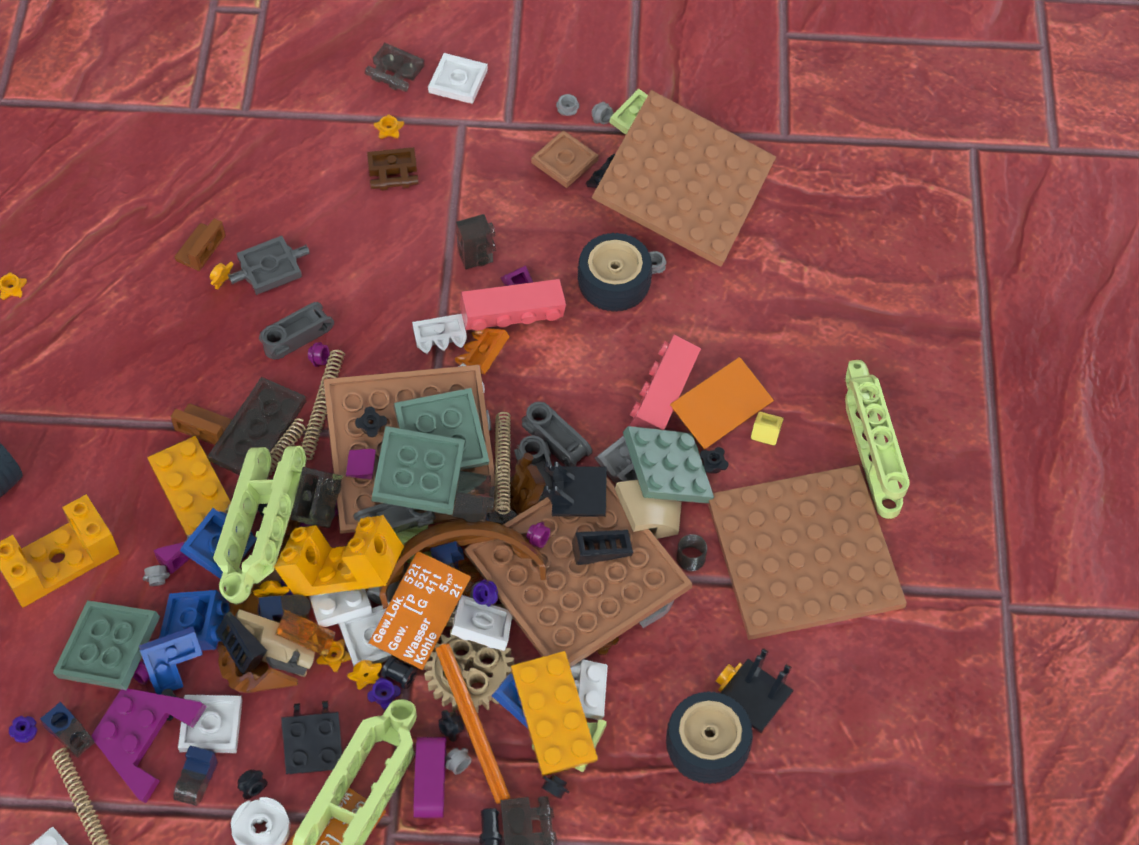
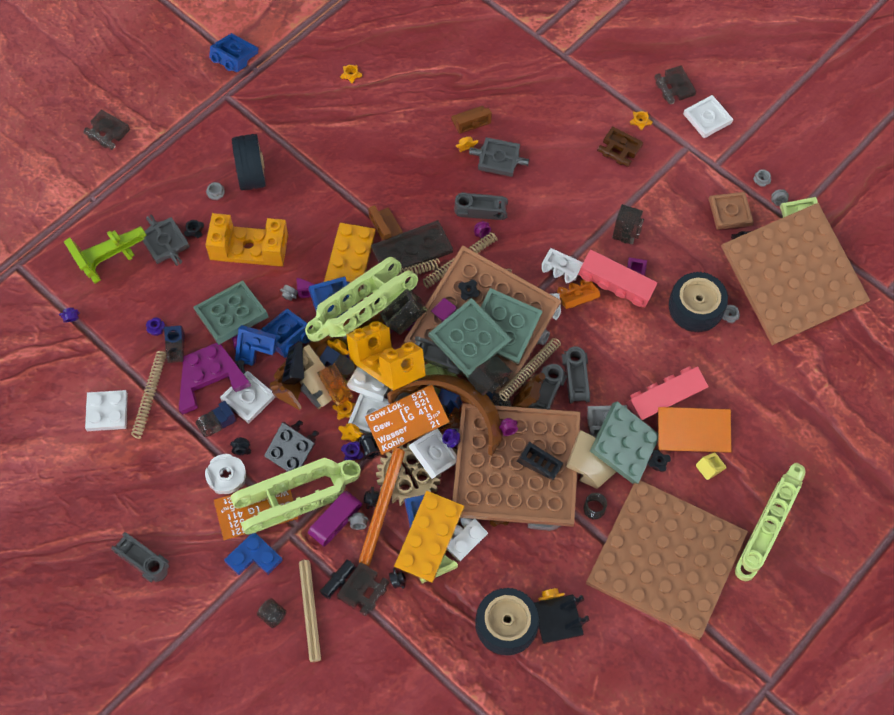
camera: 40 degrees right, 5 degrees up
black plate [543,462,607,517] -> none

